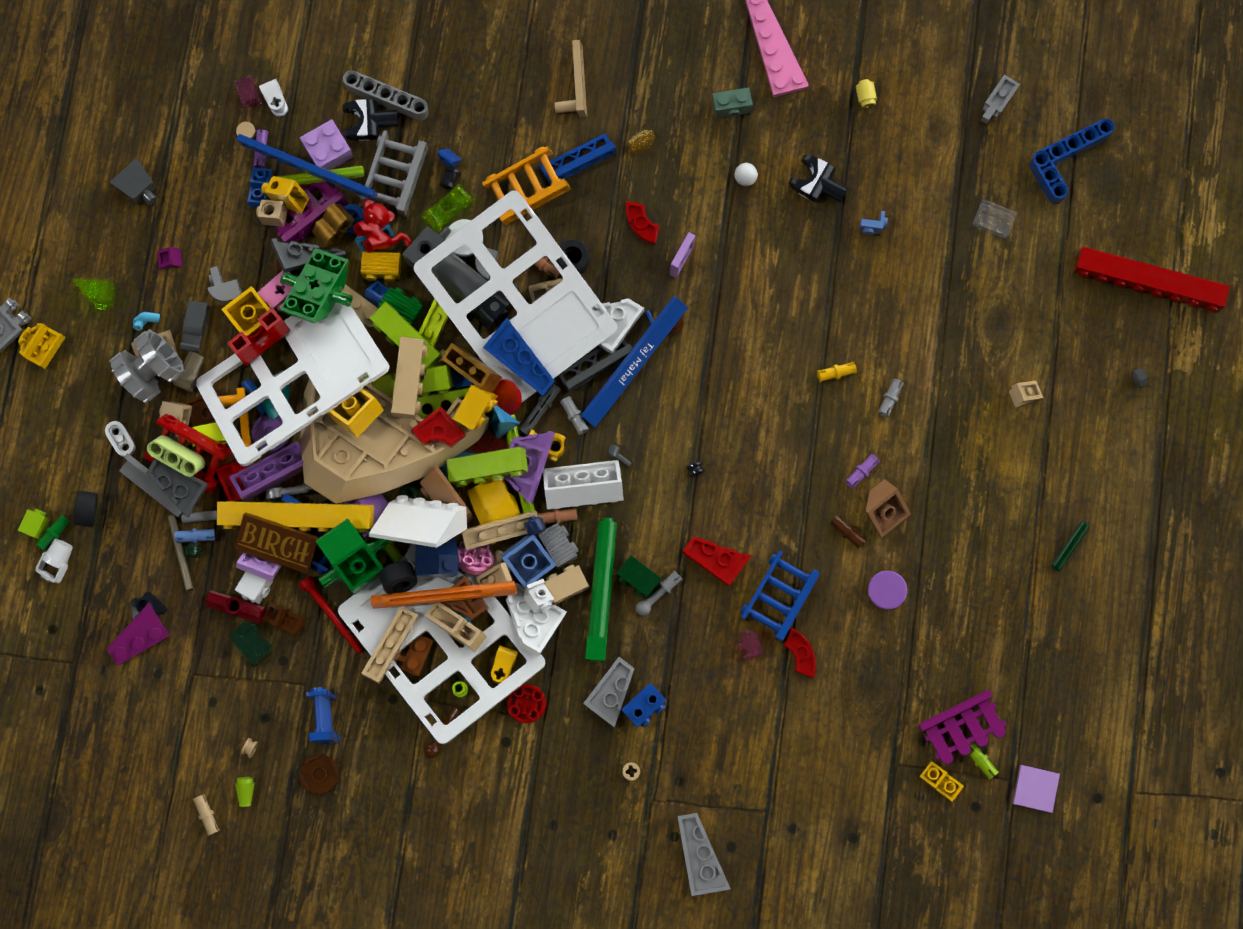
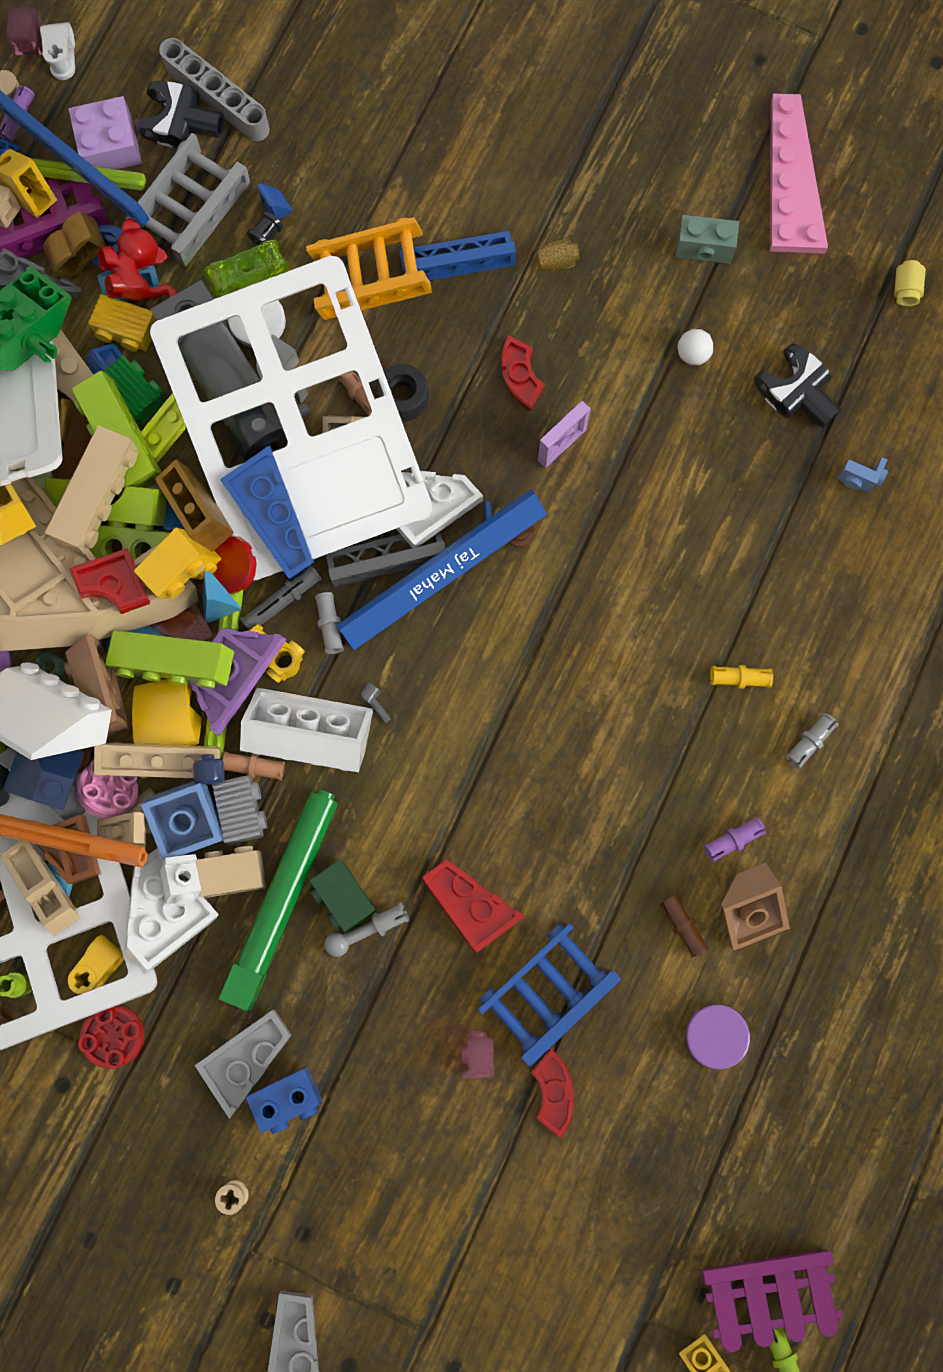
camera: 20 degrees right, 0 degrees up
tan piece [555,40,587,117] -> none
black bush [686,462,705,477] -> none

